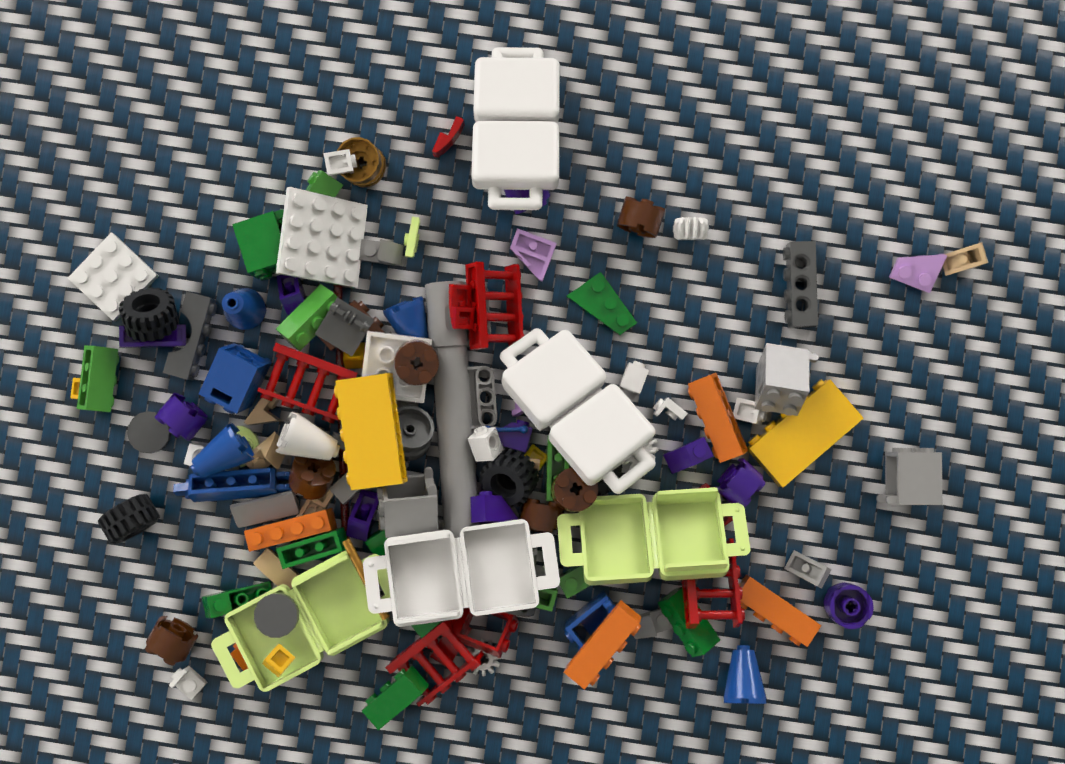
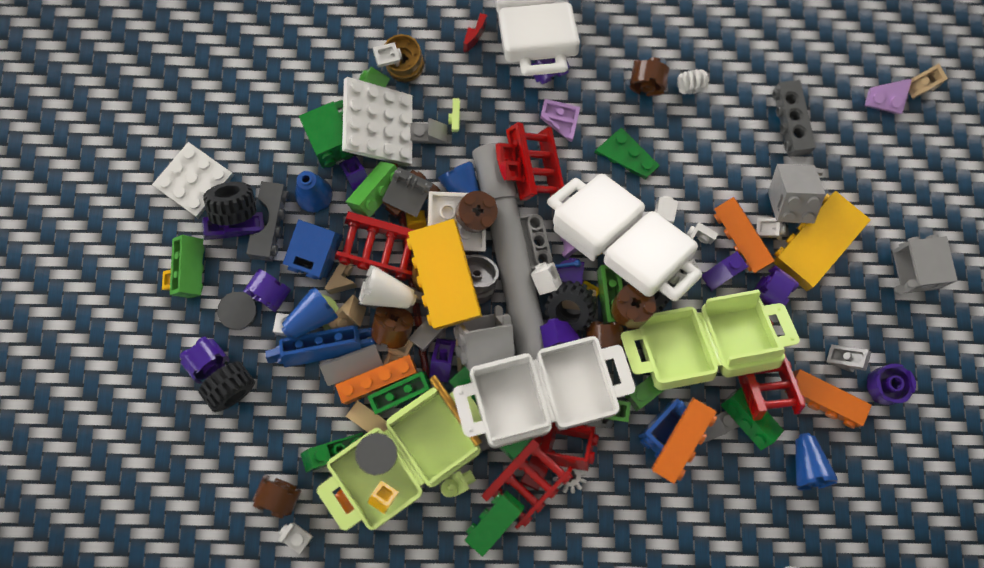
camera: 15 degrees left, 10 degrees down
none -> dark purple brick [179,337,229,384]
none -> yellowish green hips [440,470,476,498]

